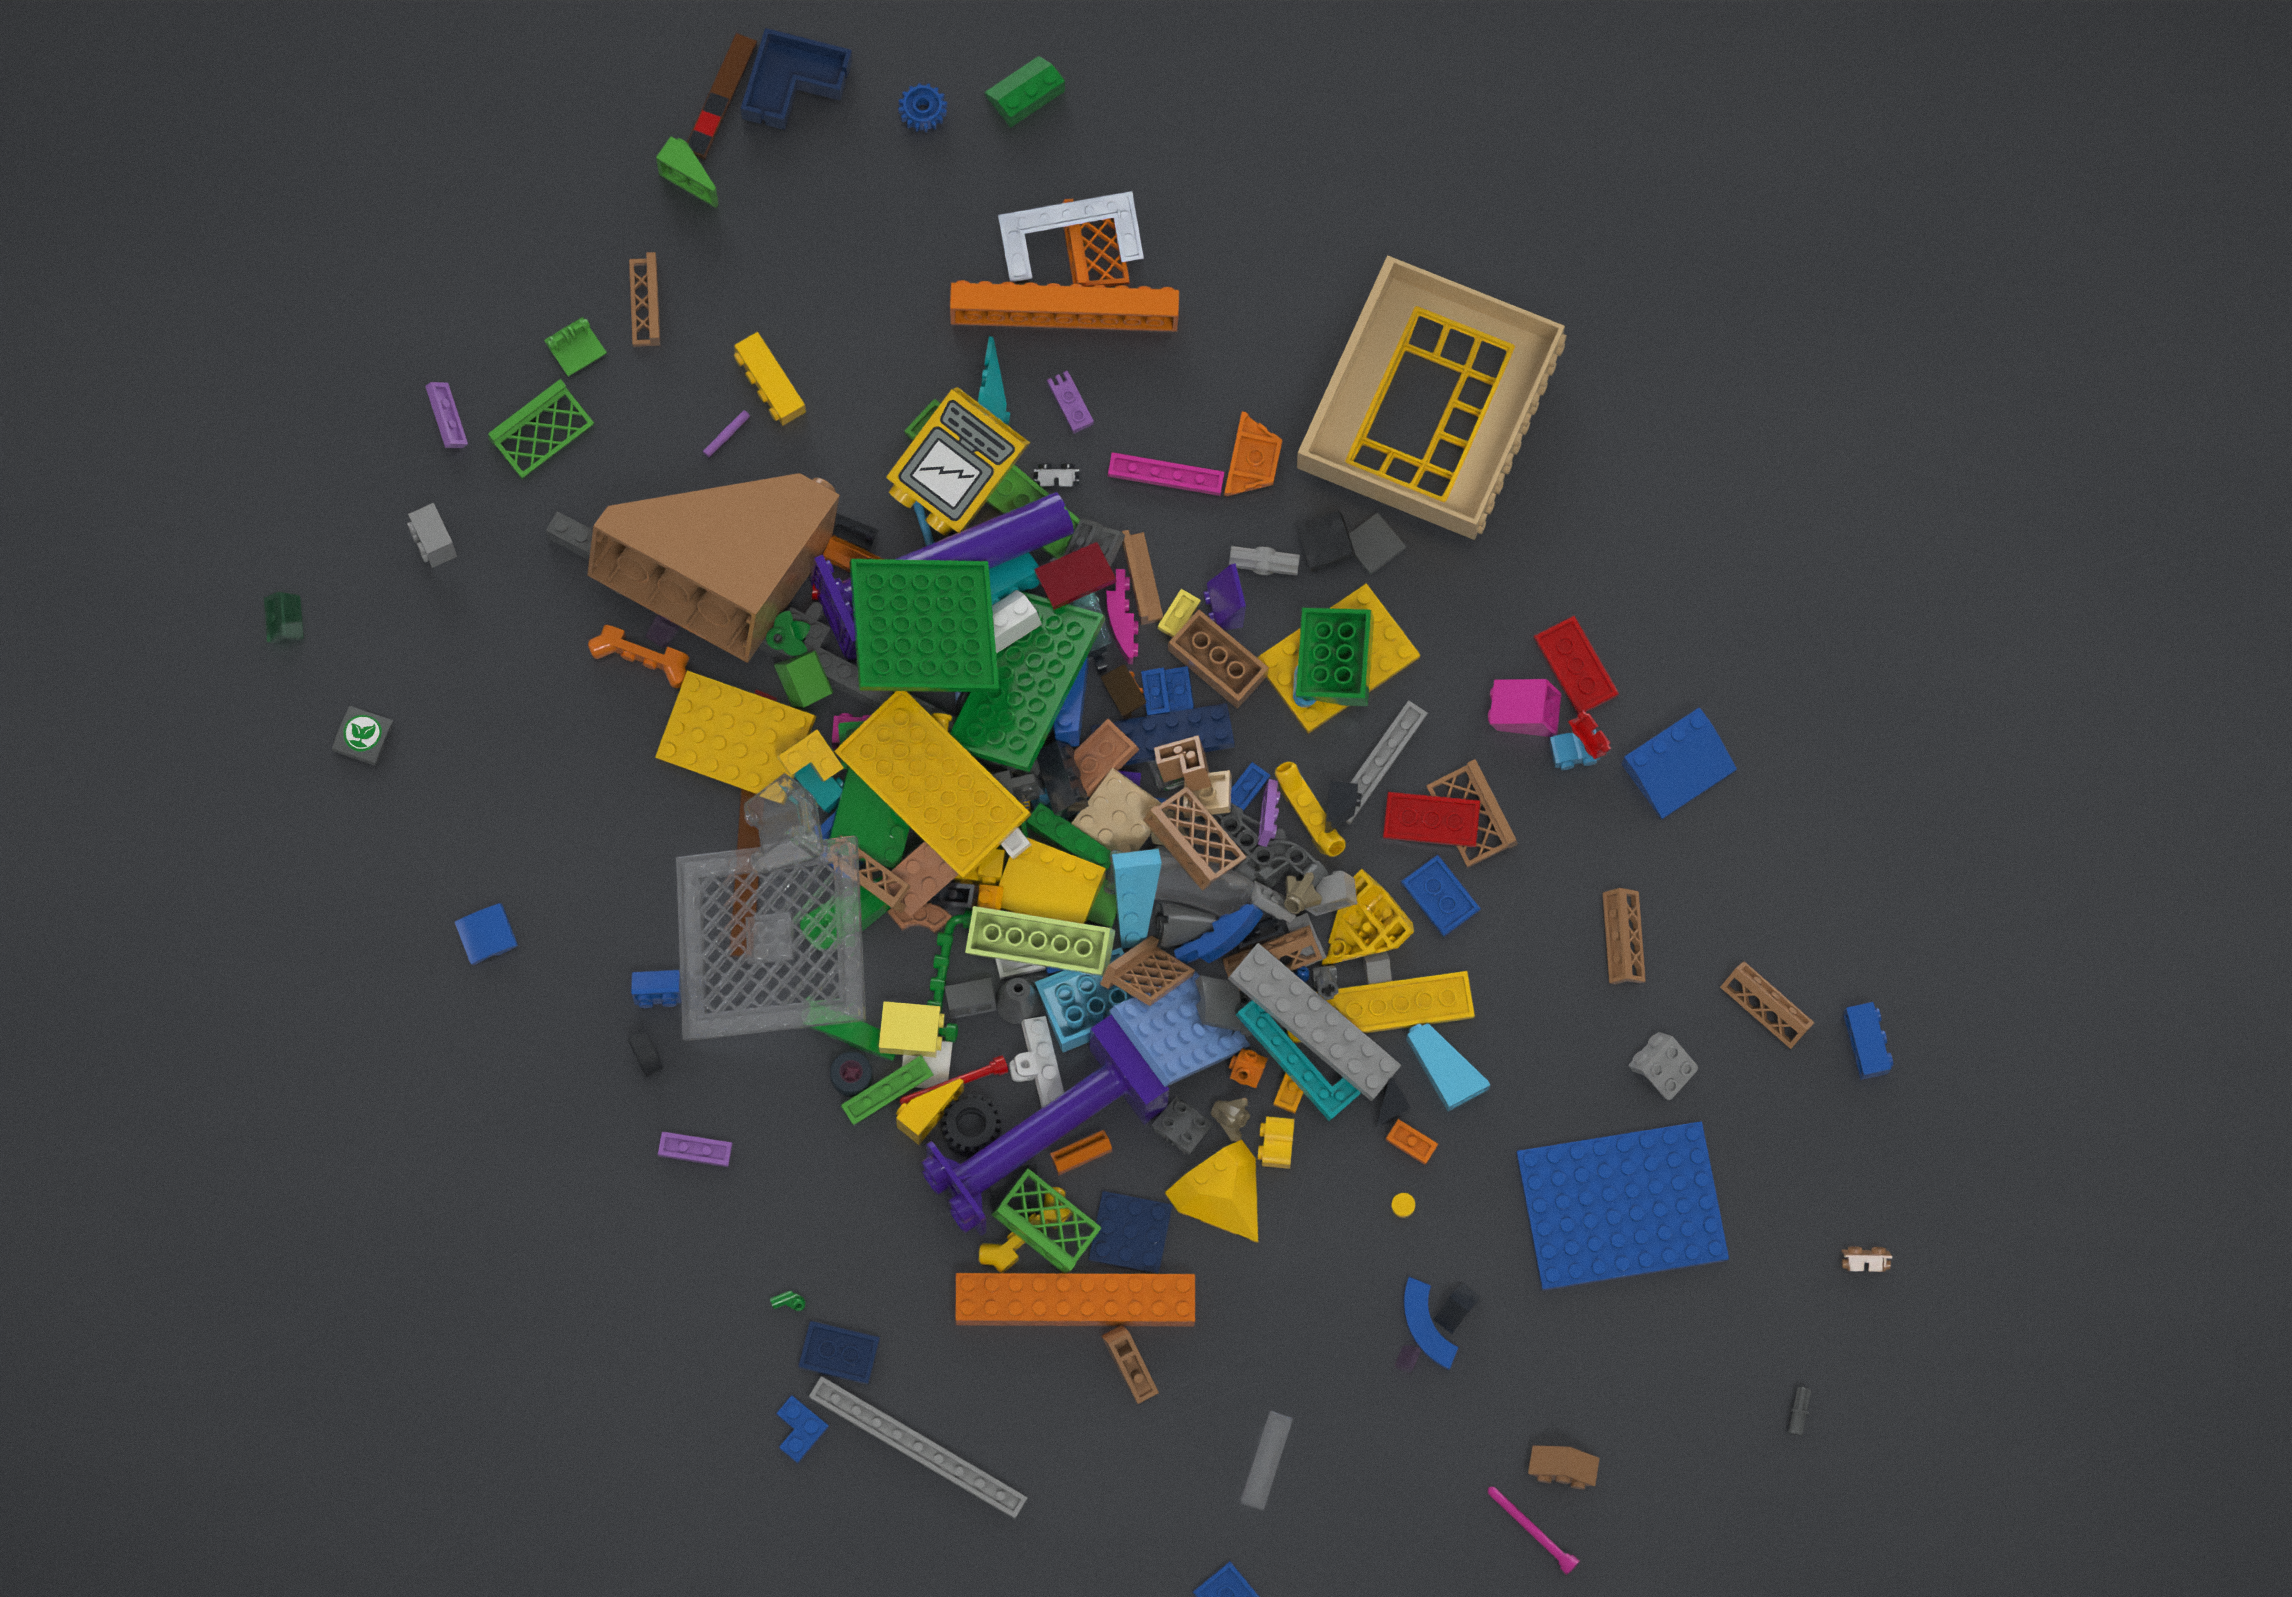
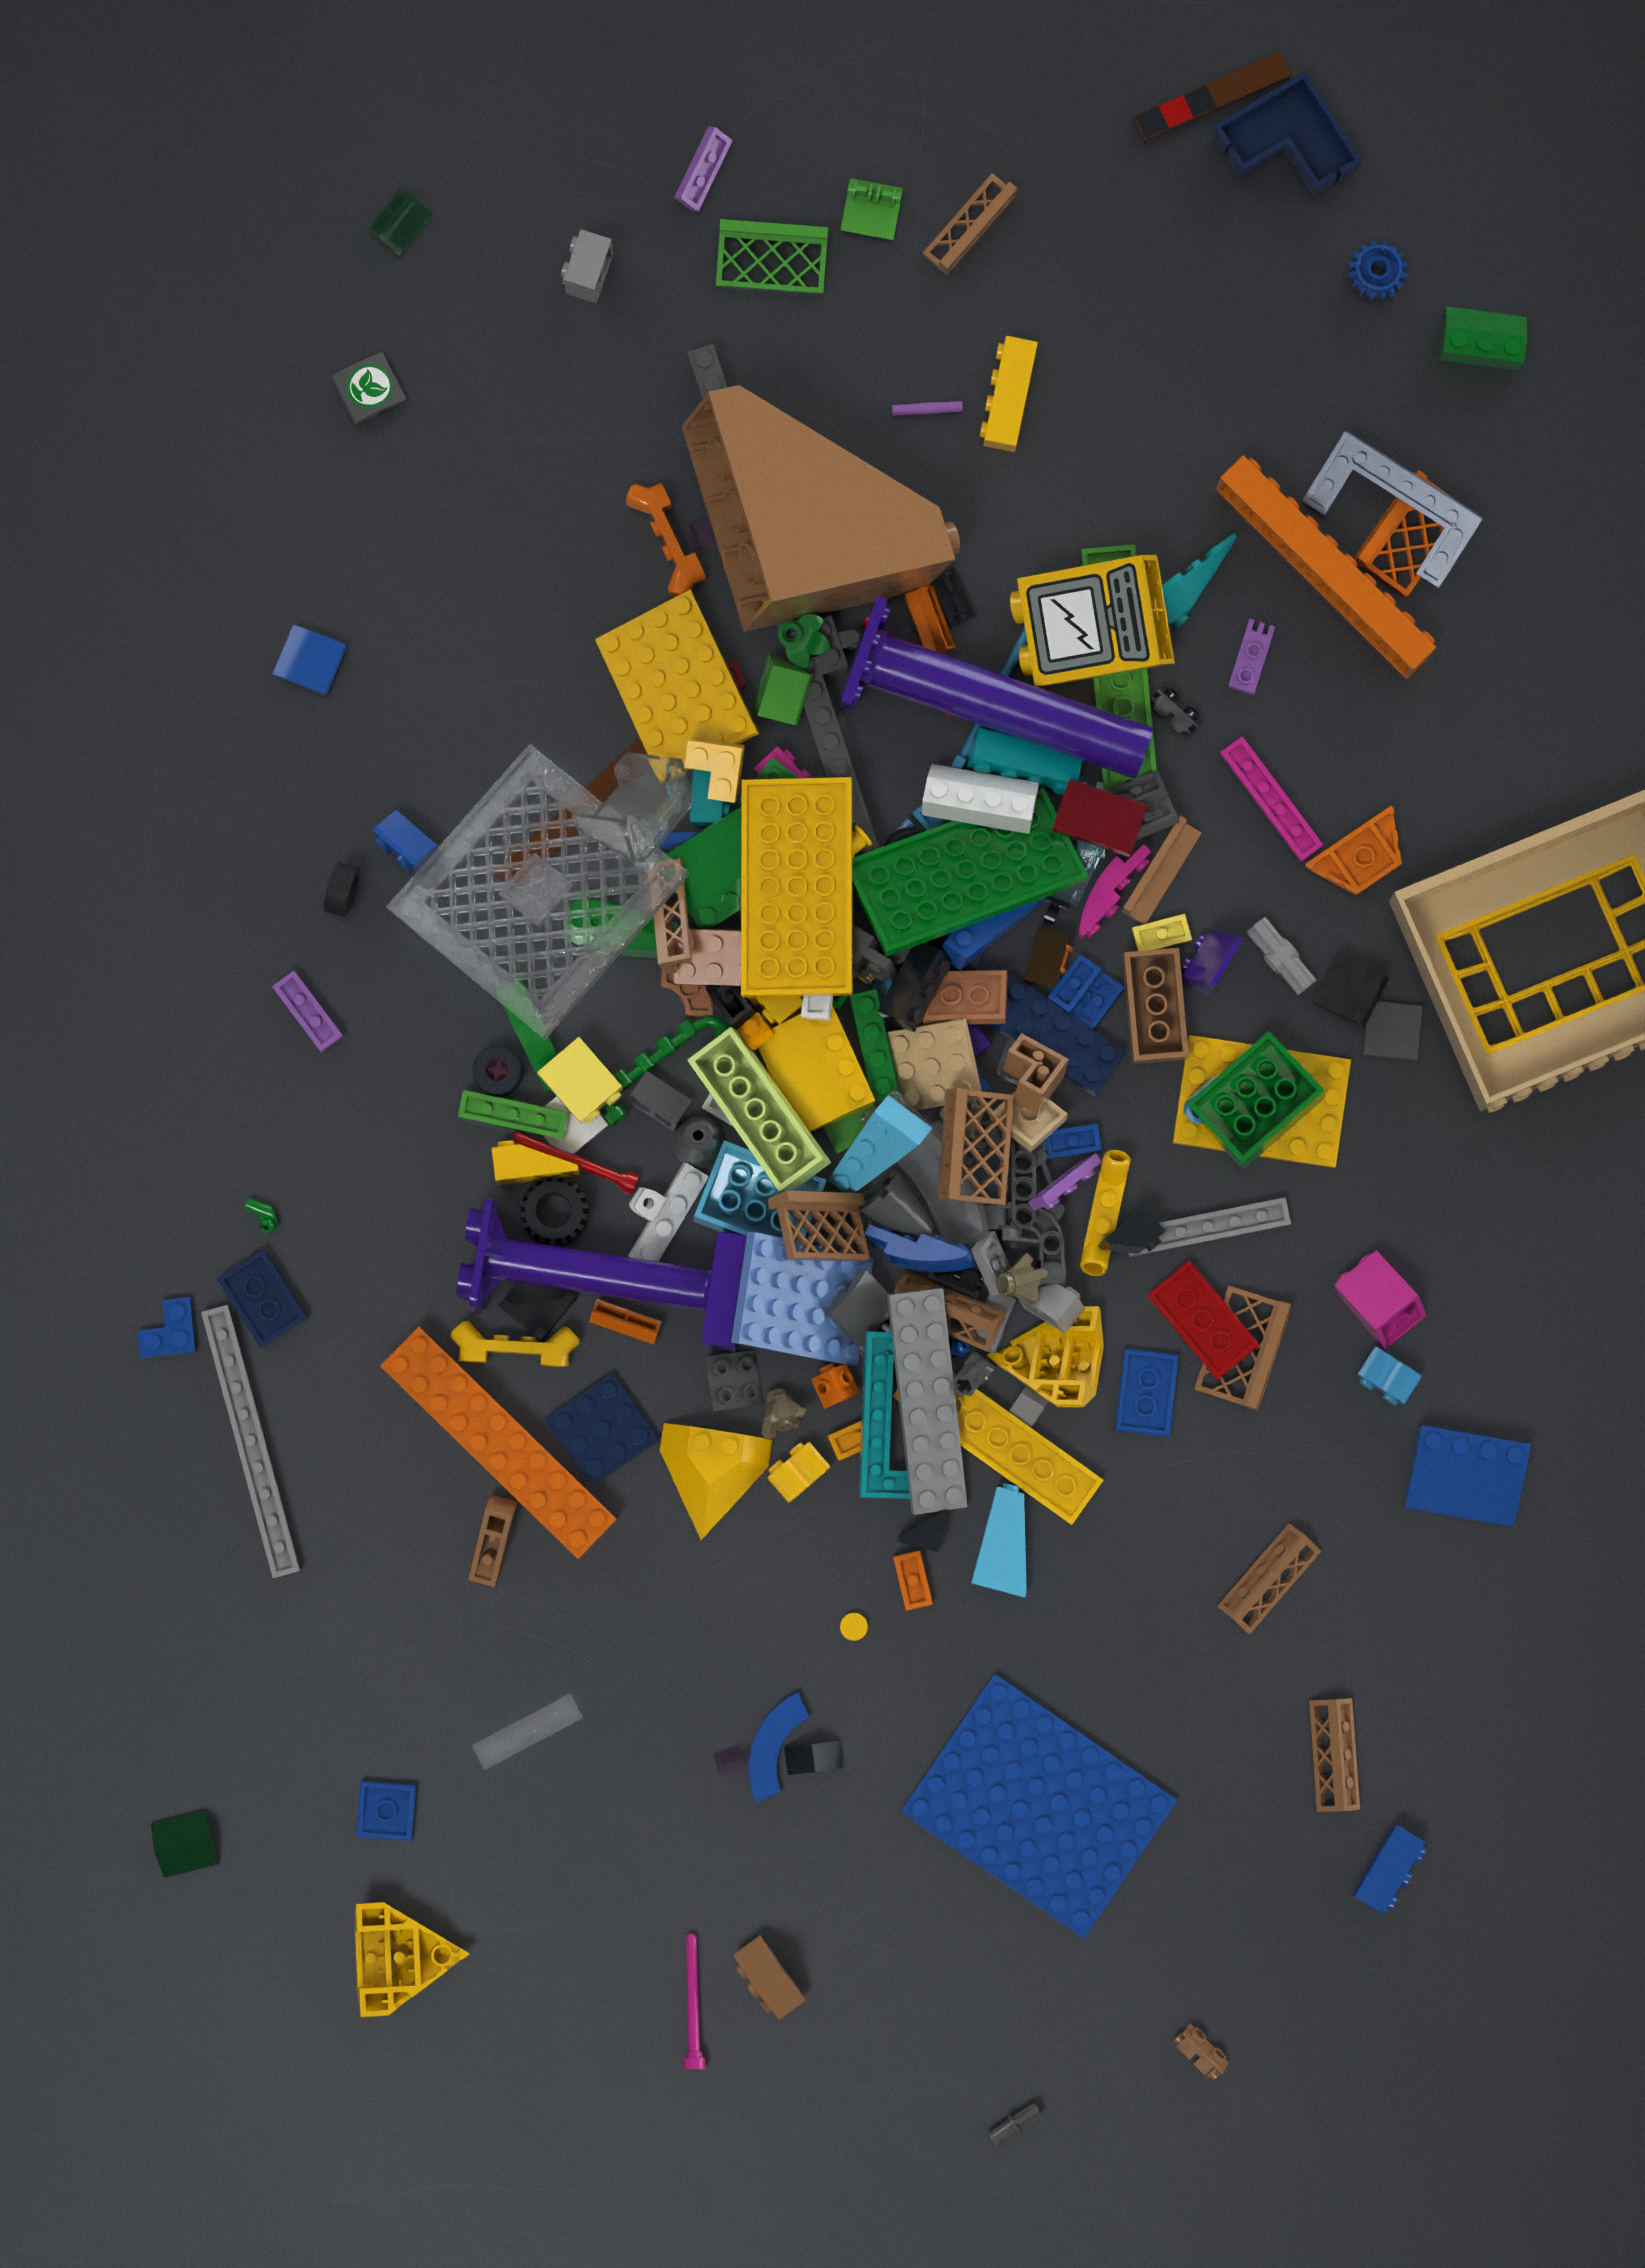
camera: 45 degrees right, 10 degrees up
bright green slope [656,136,718,208] -> none
green plate [850,559,999,692] -> none
bright green fence [991,1169,1101,1274] -> none
red tile [1534,616,1619,715] -> none
red hinge [1568,711,1611,759] -> none
light grey bracket [1628,1032,1698,1100] -> none

